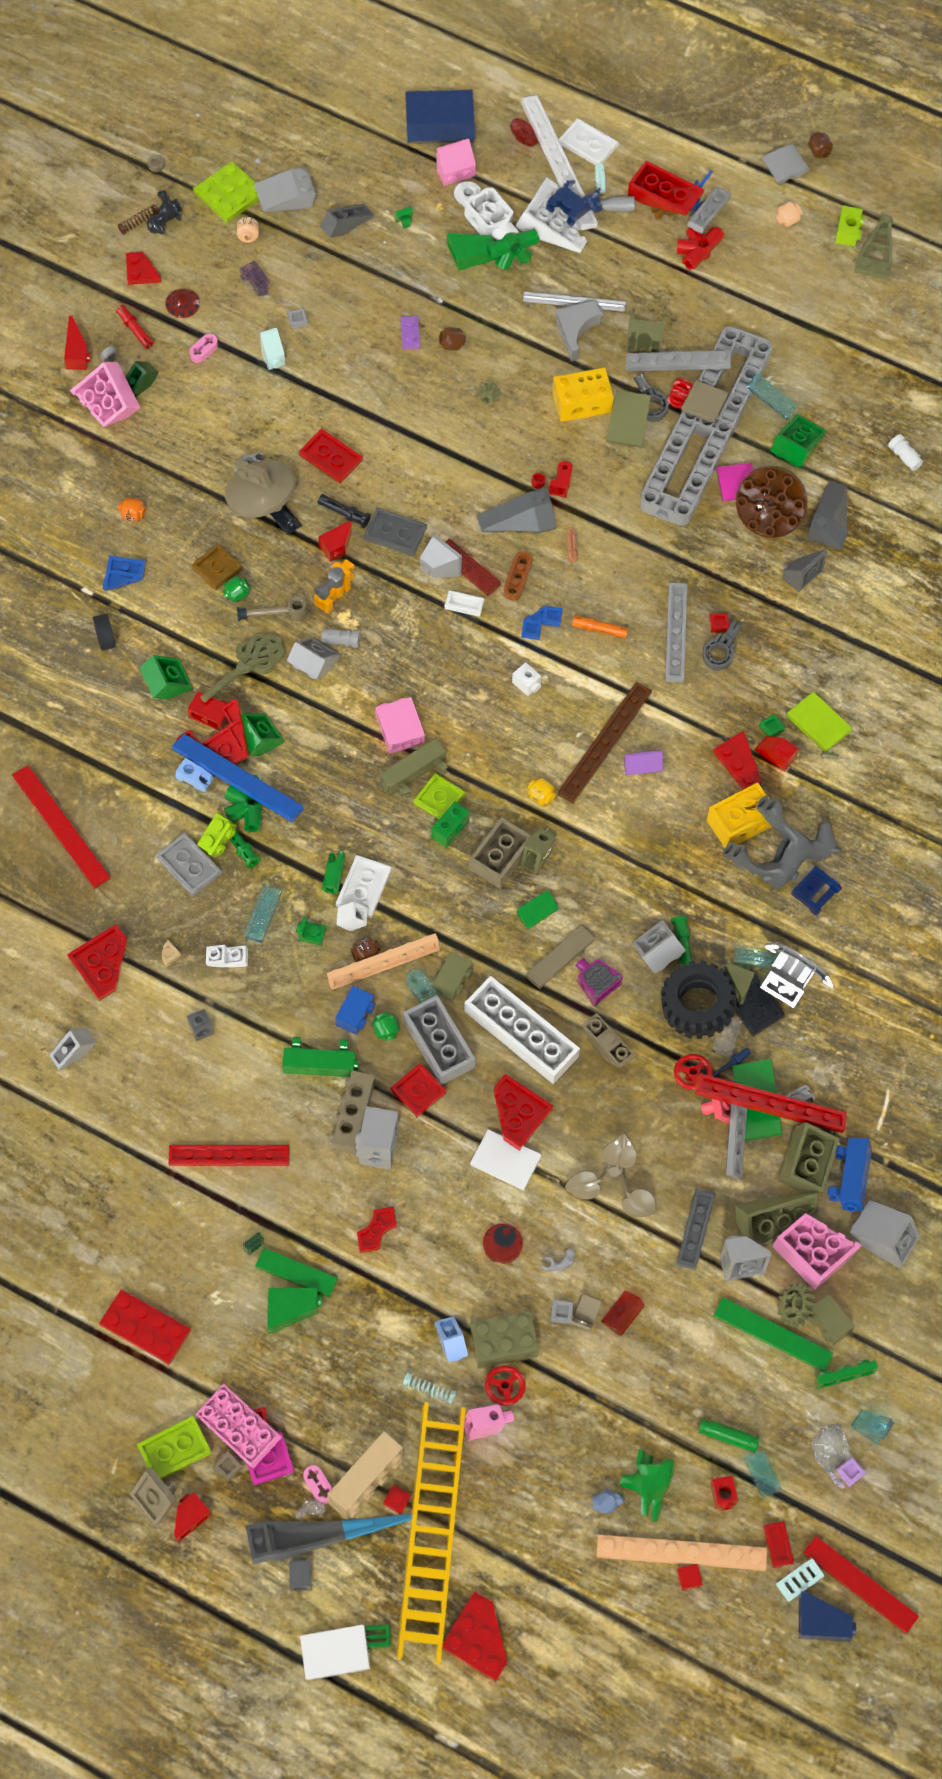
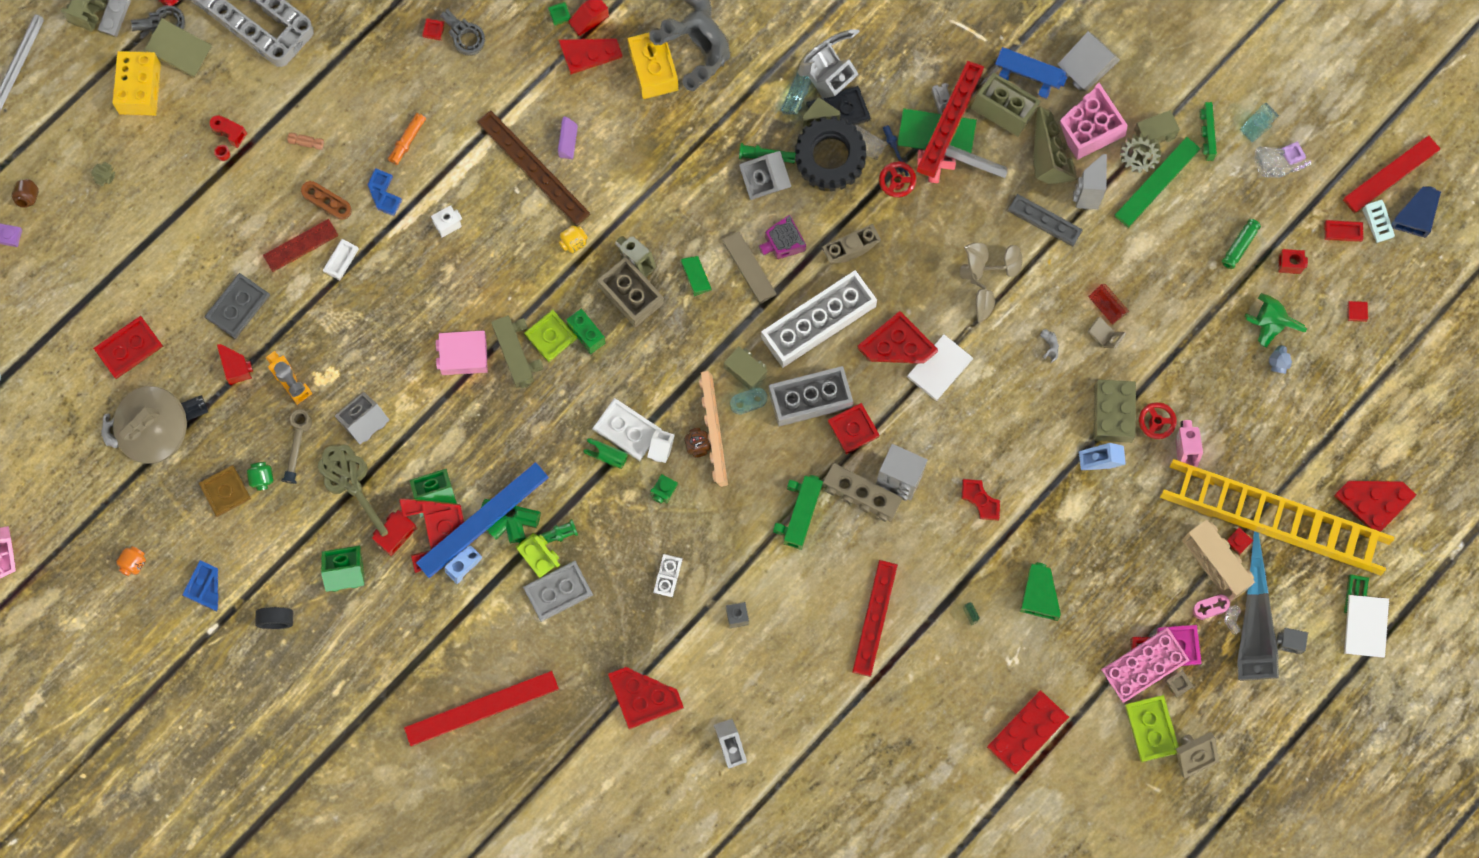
camera: 75 degrees left, 10 degrees up
tan tile [162,940,181,967] -> none
red slope [174,1492,211,1543] -> none
clear light blue plate [244,885,282,943] -> none
green tile [255,1248,338,1298] -> none
black pin [318,494,371,529] -> none
light grey axle [321,628,361,648] -> none
blue brick [335,986,376,1035] -> none
green head [372,1011,400,1042] -> none
light aqua piece [403,1372,456,1405] -> none
light grey slope [420,535,462,578] -> none
dark grey wedge [477,488,556,533] -> none
clear red tile [483,1224,523,1264] -> none
light grey plate [551,1300,573,1324] -> none
light grey arch [555,300,603,361] -> none
light nougat plate [596,1535,767,1571] -> none
light grey plate [665,583,687,683] -> none
clear light blue slope [744,1450,782,1498] -> none
clear blue plate [791,866,842,915] -> none

